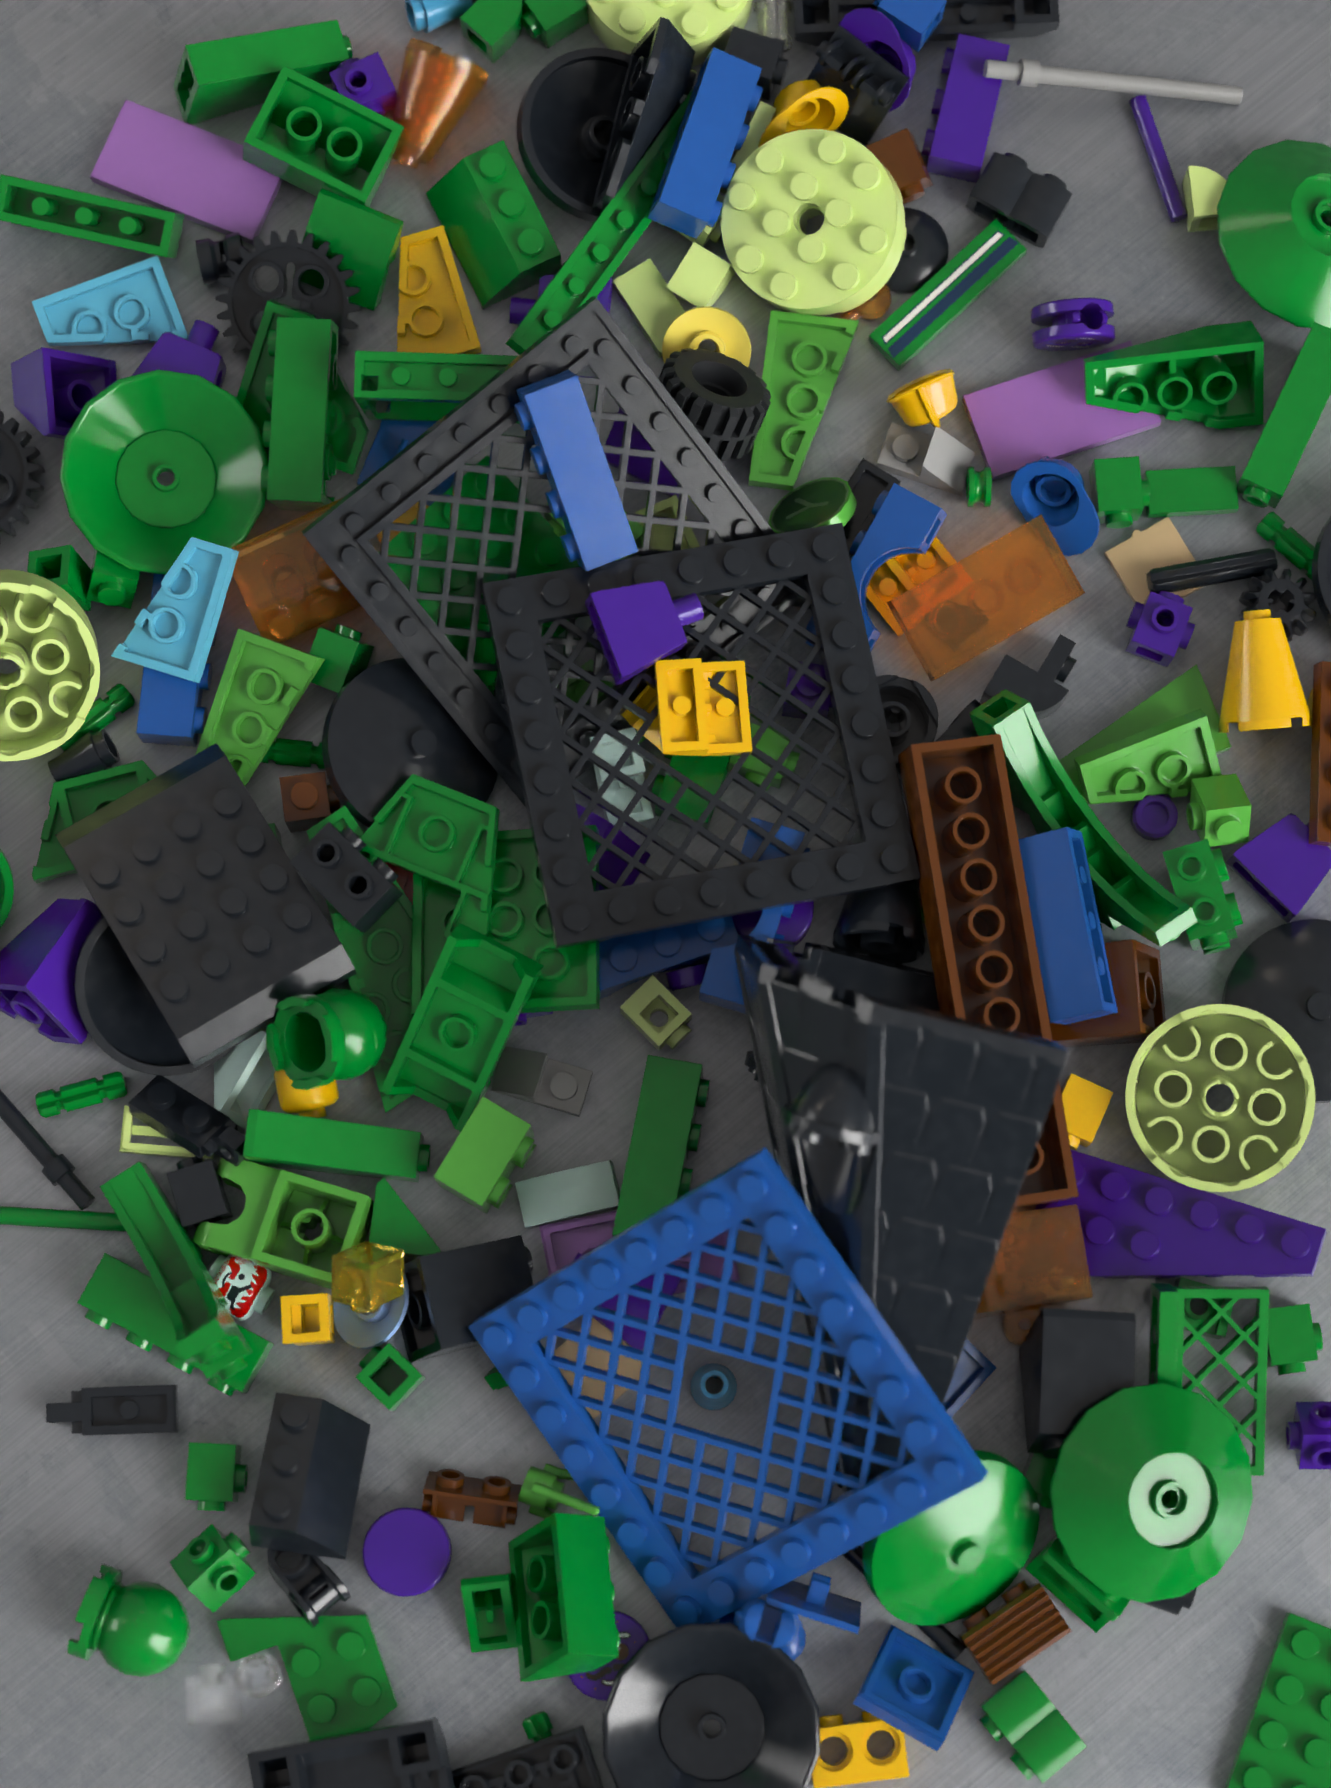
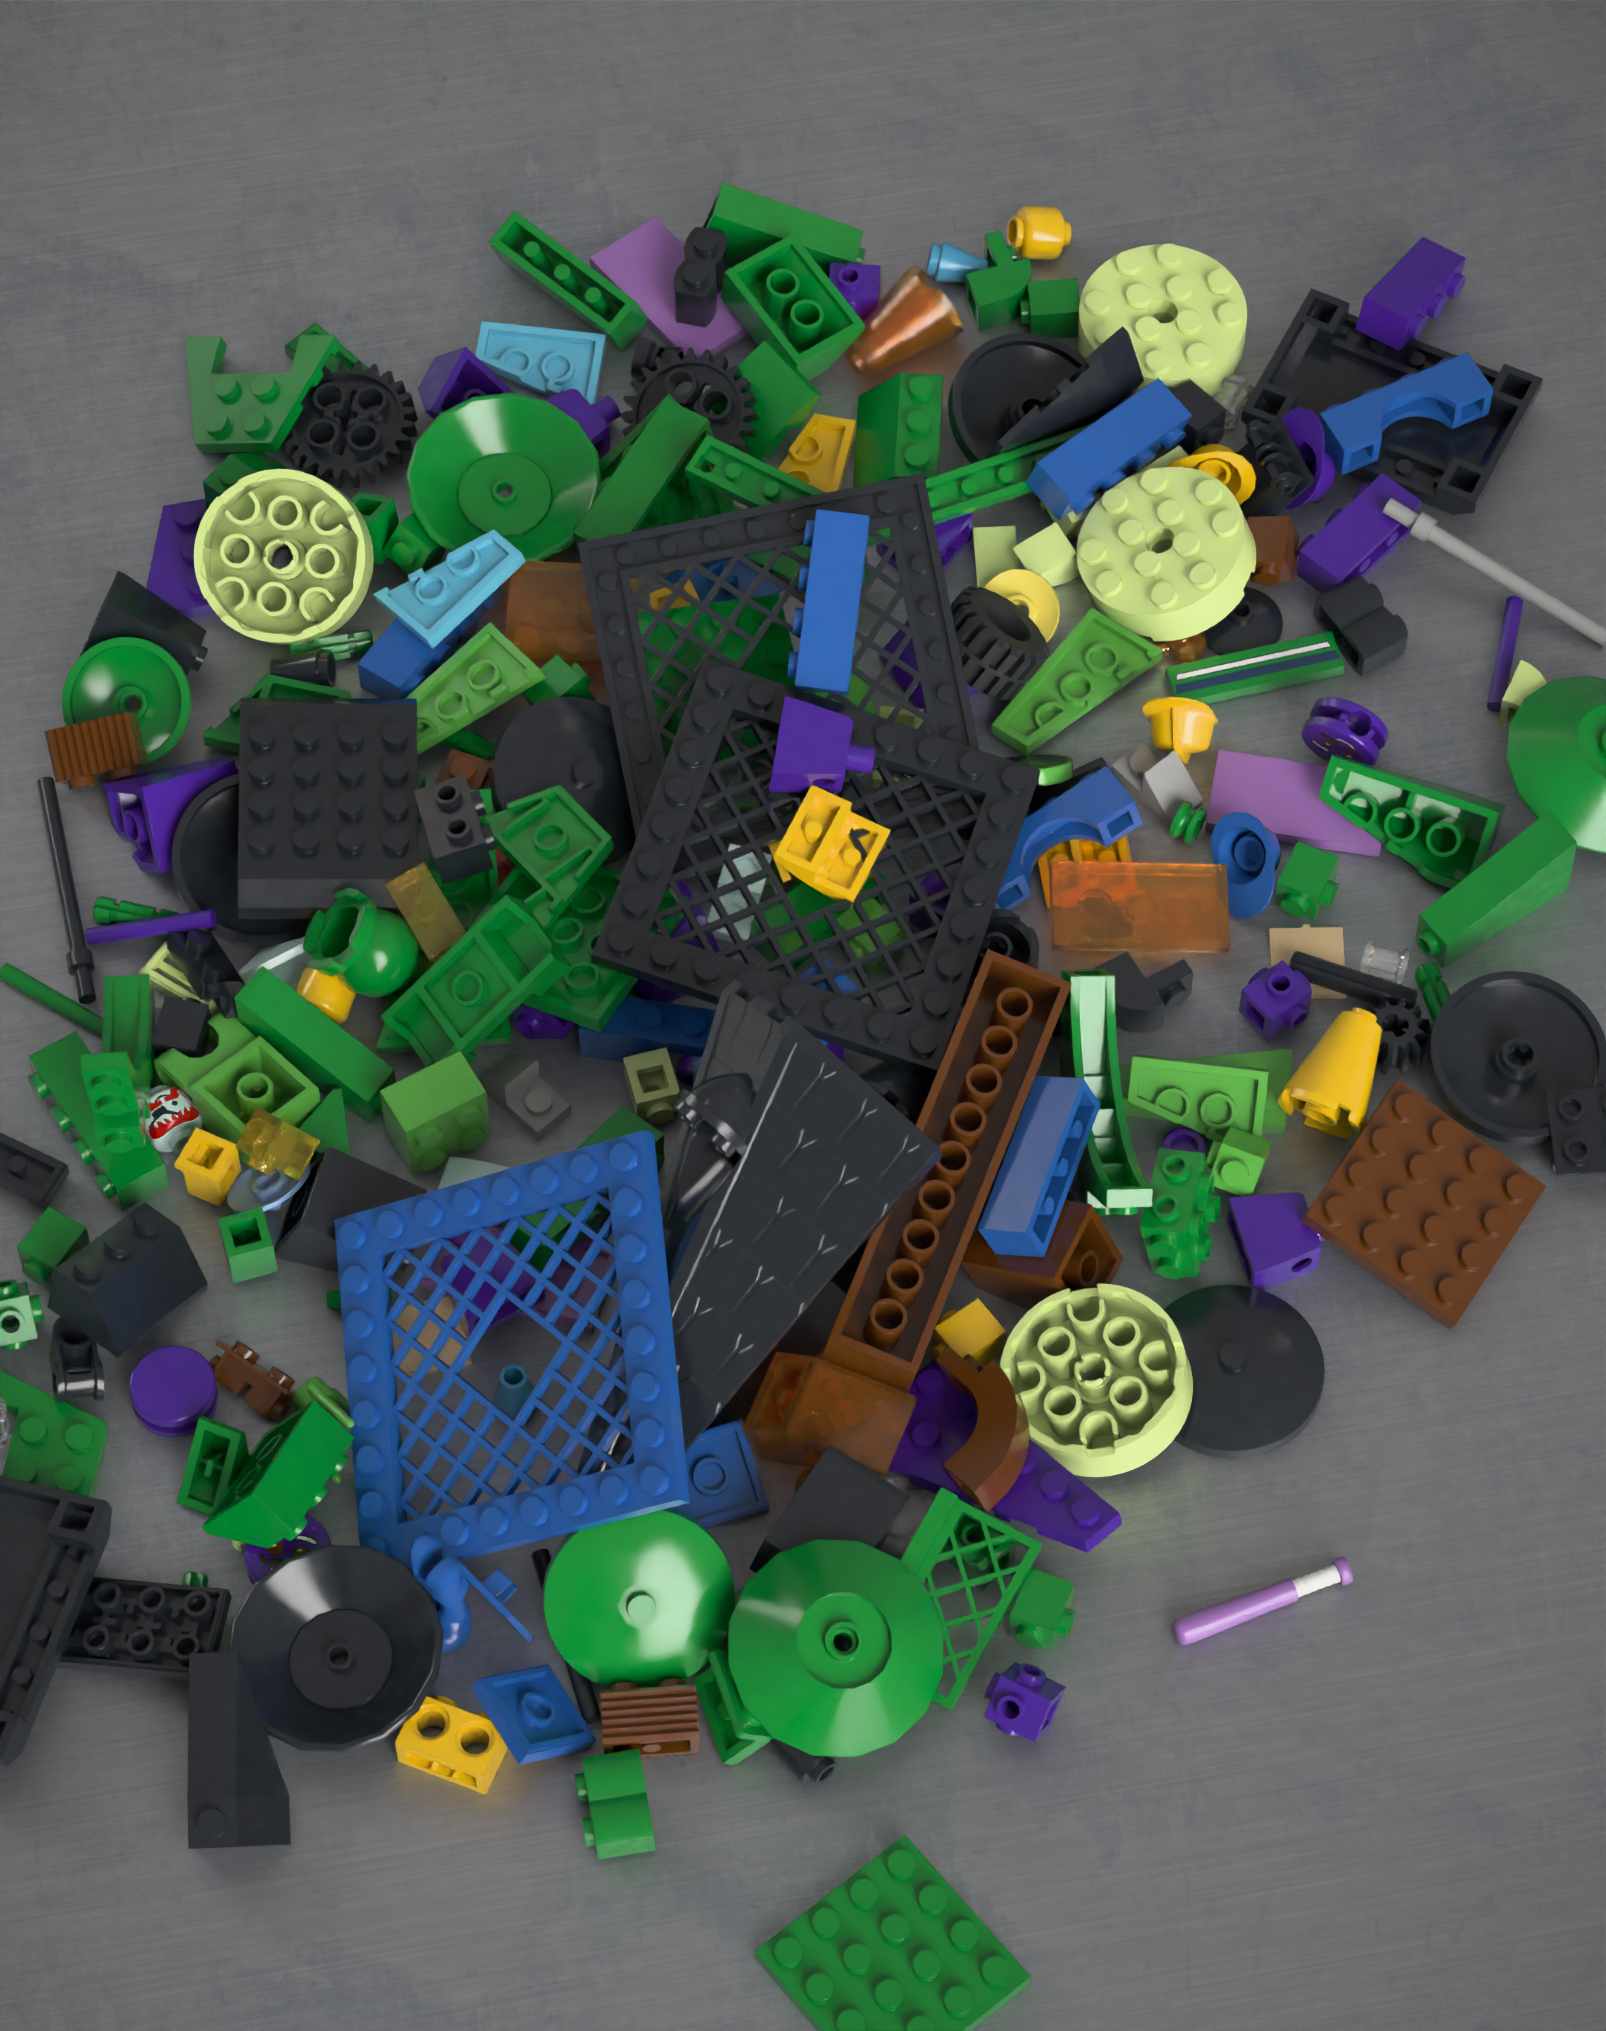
camera: 30 degrees right, 20 degrees down
green tile [1144,466,1239,518] -> none
none -> dark purple bar [86,909,217,946]
none -> clear yellow plate [385,862,466,963]
none -> black brick [673,227,728,328]
none -> reddish brown arch [935,1346,1030,1513]
none -> clear bush [1359,938,1412,985]

